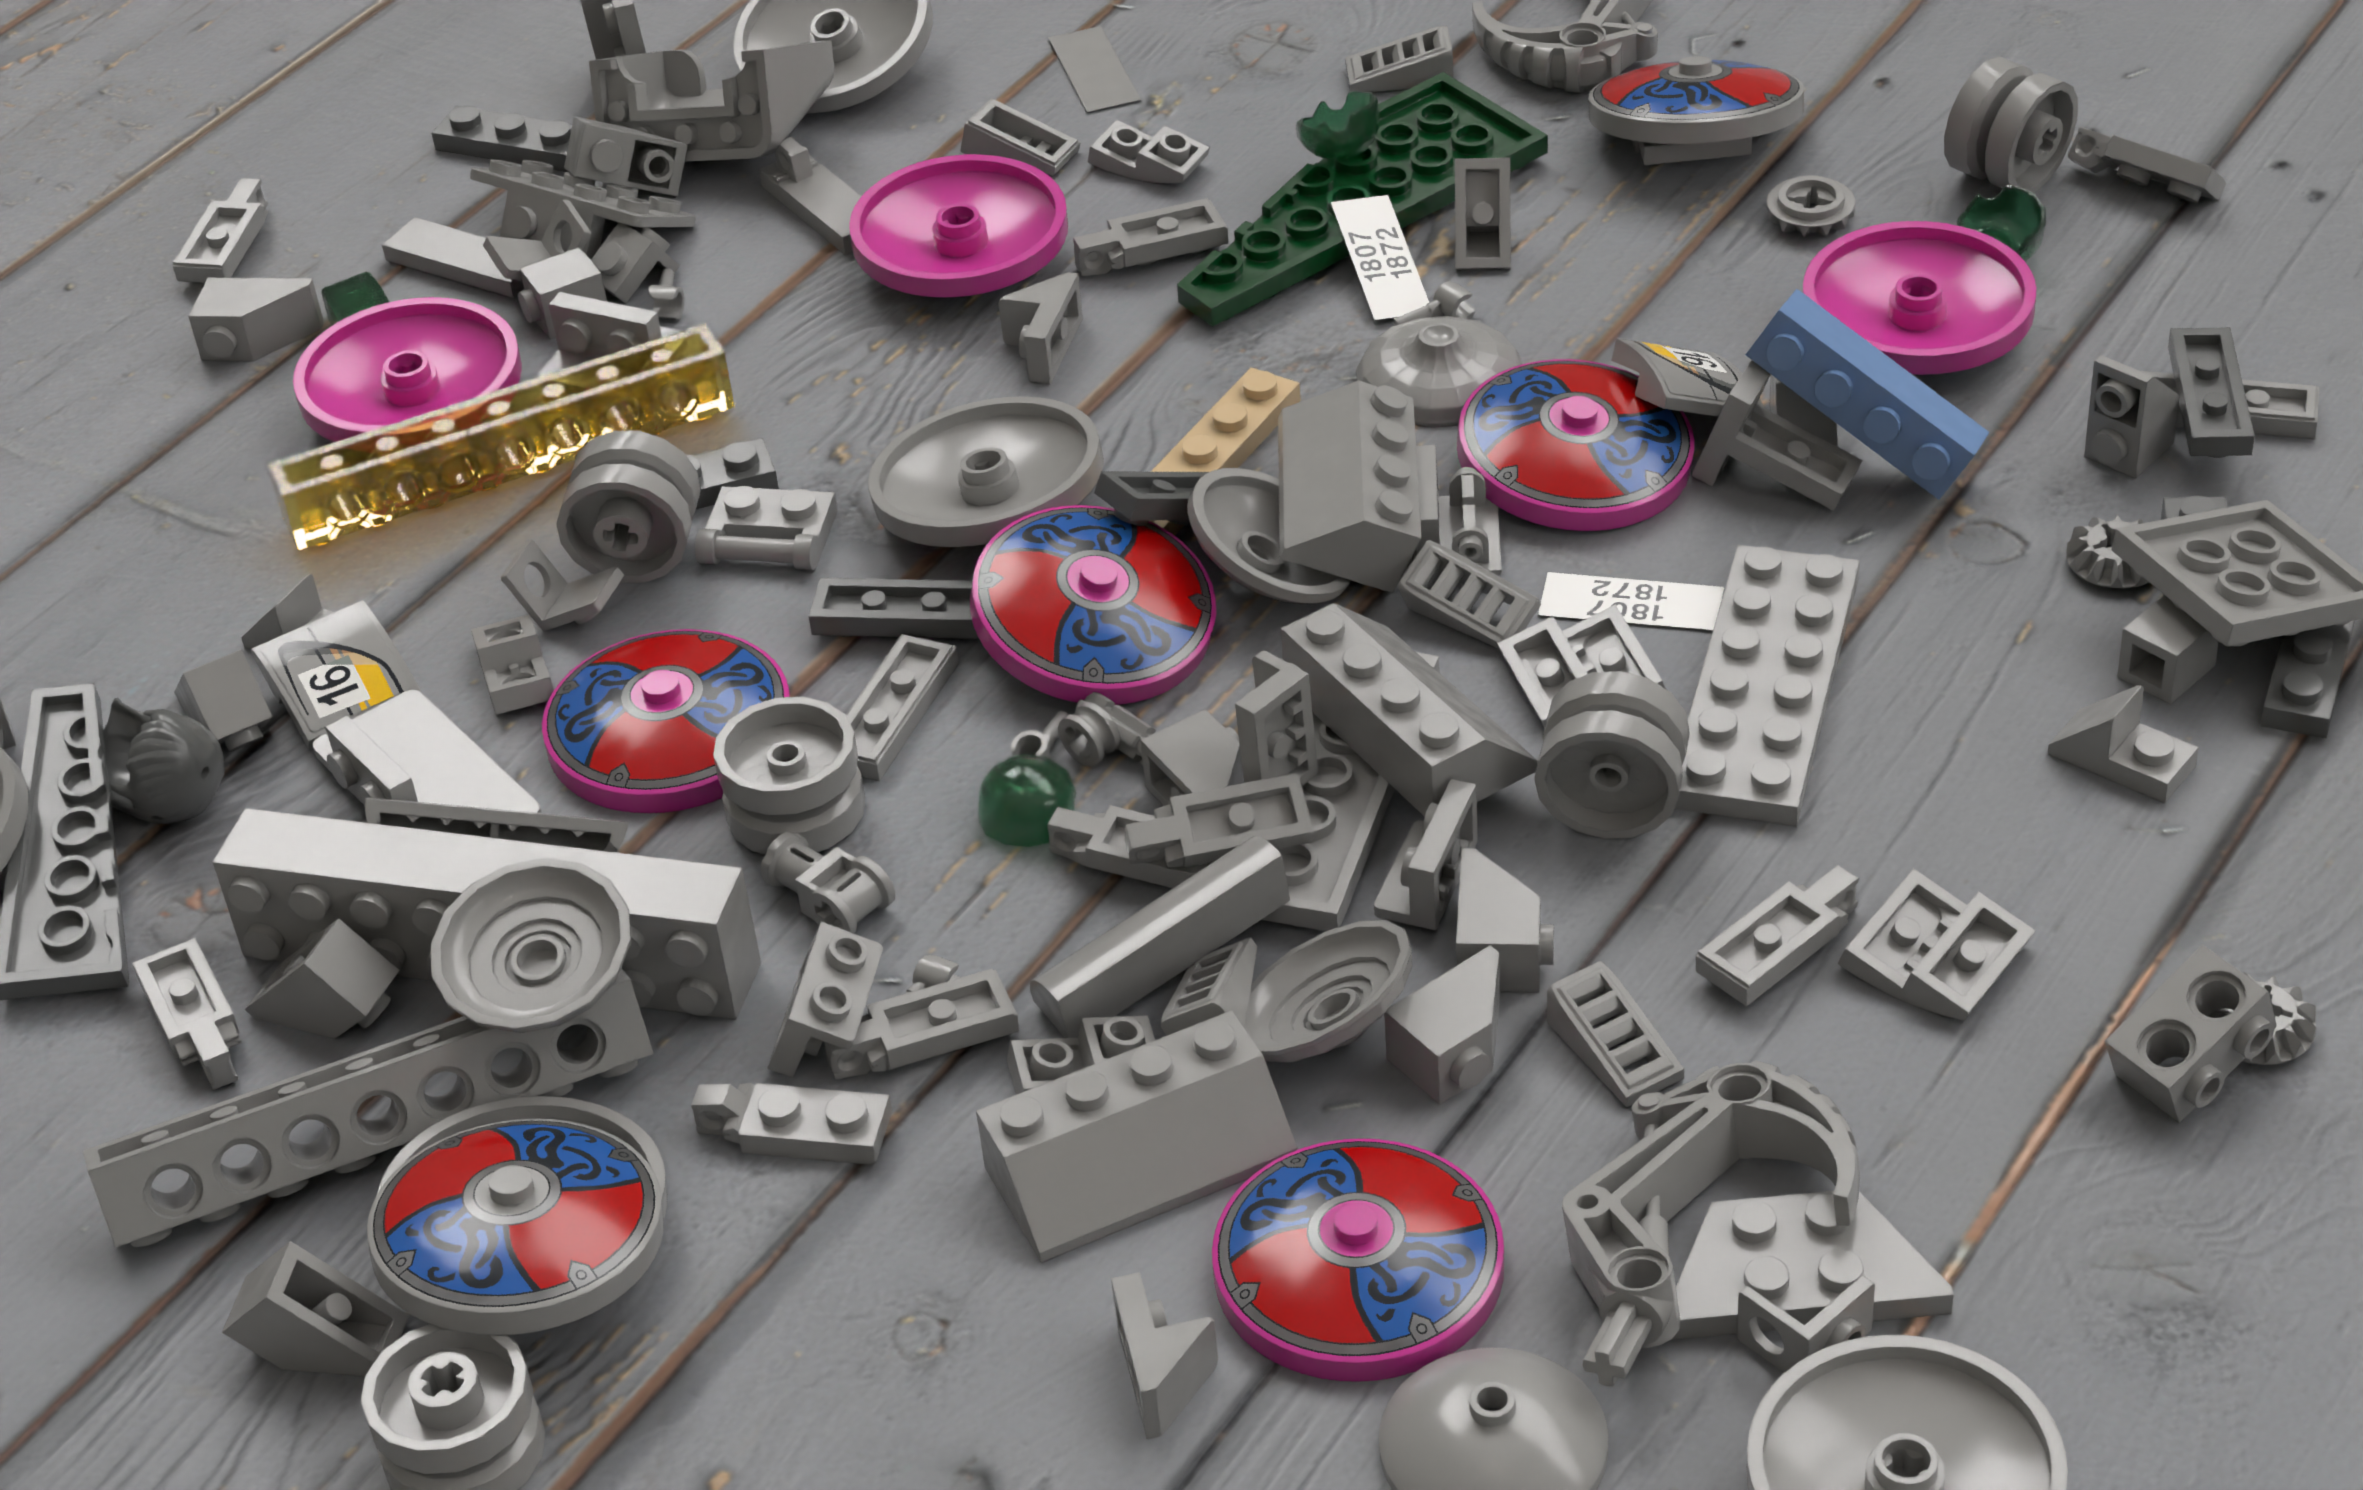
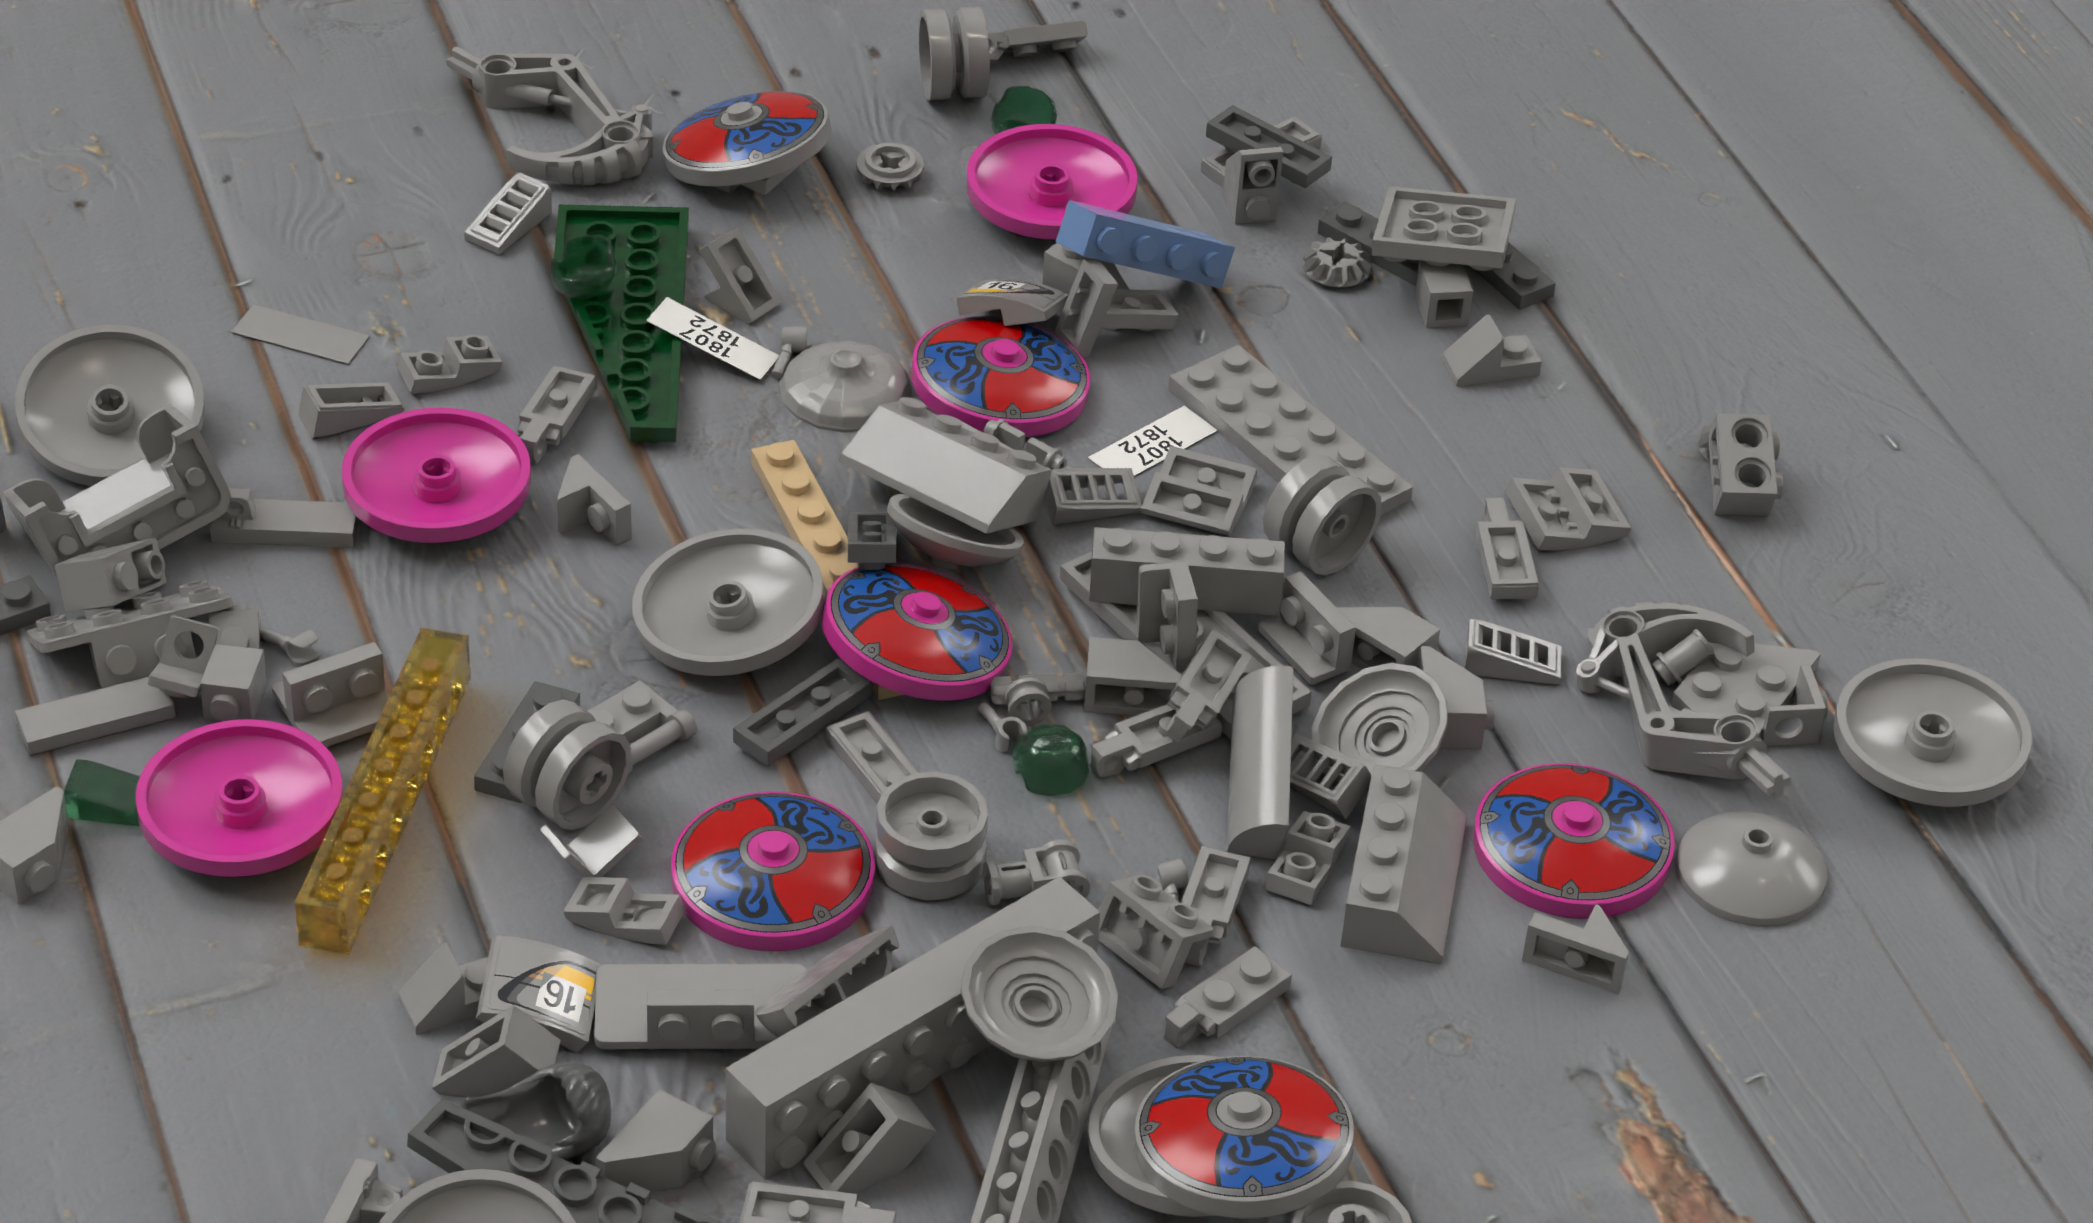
camera: 60 degrees left, 0 degrees up
none -> light grey slope [596,1089,716,1192]
none -> light grey pin [1651,629,1715,687]

